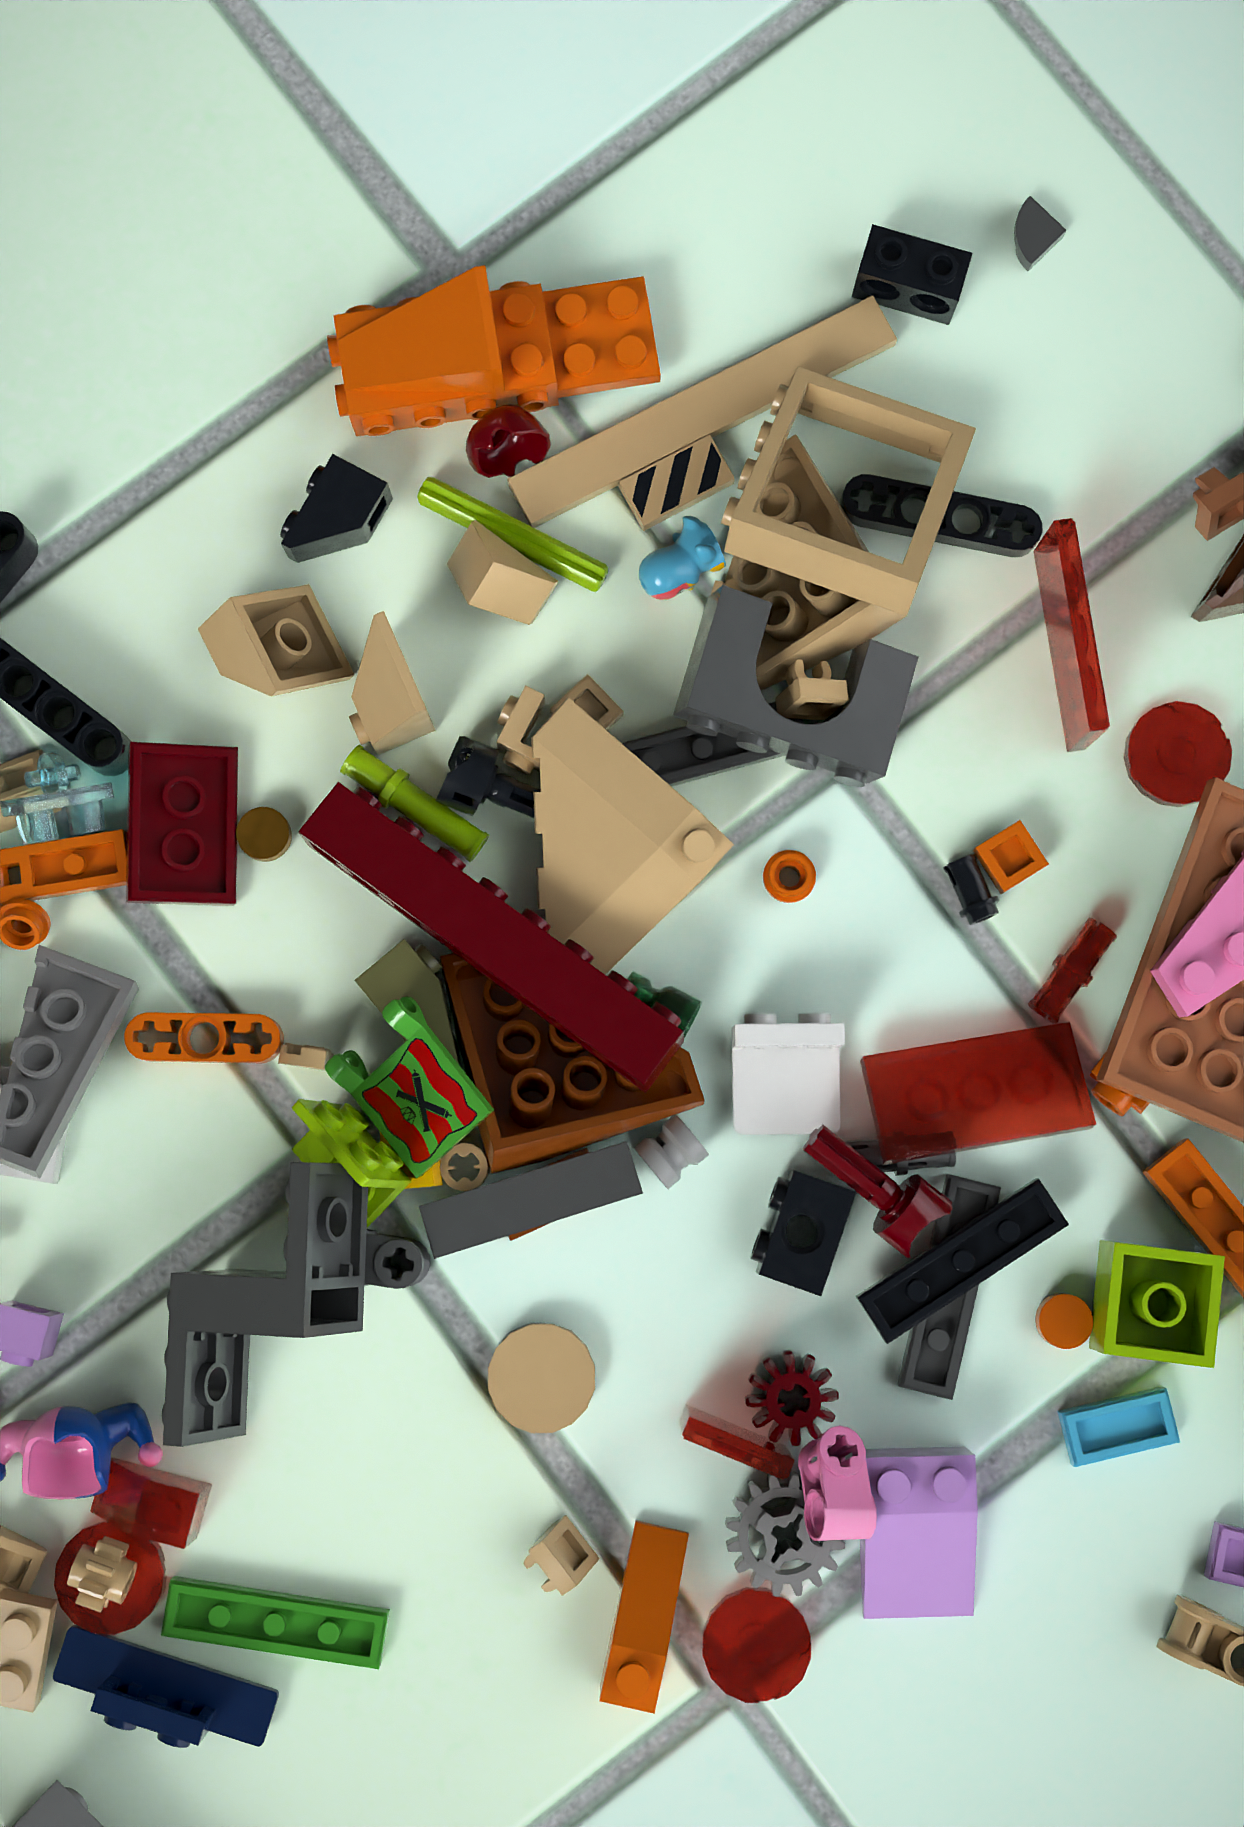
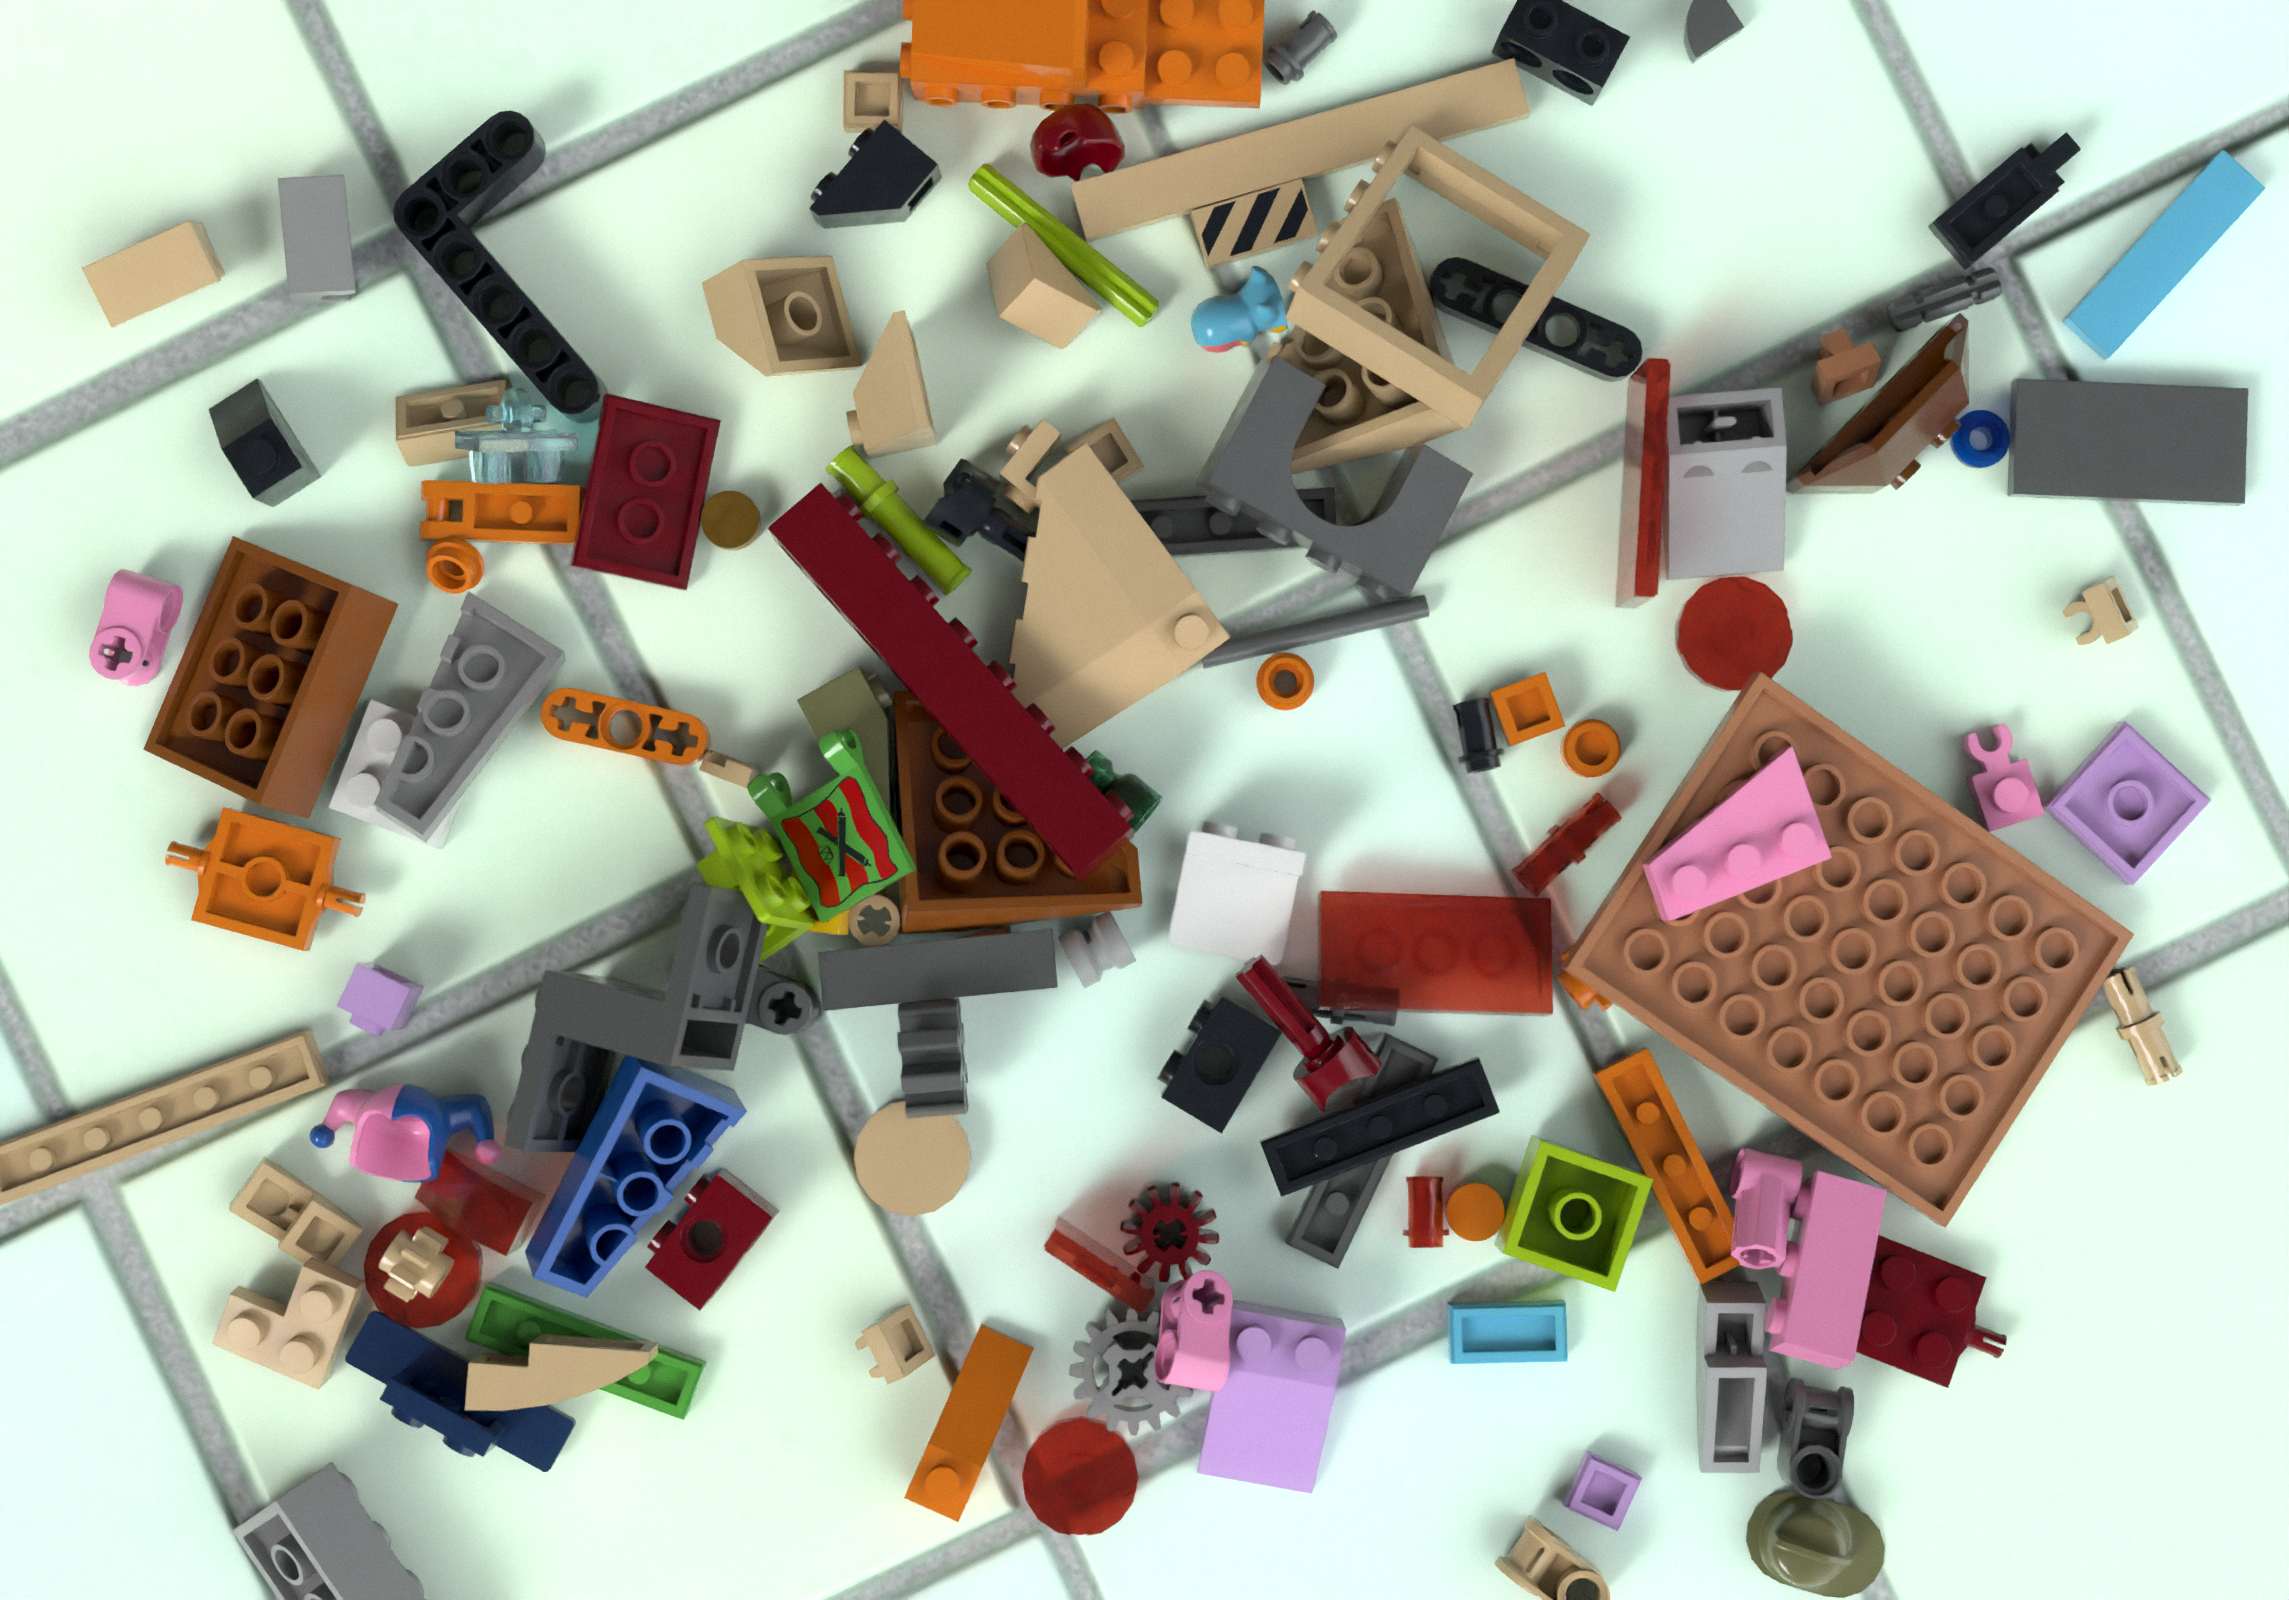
camera: 10 degrees right, 5 degrees up
tan tile [775,659,849,720] -> none
none -> tan slope [465,1334,659,1411]
none -> blue wedge [525,1055,747,1298]
none -> dark red brick [644,1168,780,1311]
none -> tan tile [843,70,903,133]
none -> dark grey gear [897,998,969,1119]
none -> dark grey bar [1201,594,1429,669]
none -> dark grey pin [1263,10,1338,85]
none -> clear red pin [1402,1176,1449,1248]
none -> orange tile [1560,719,1621,778]
none -> light grey slope [1652,387,1787,580]

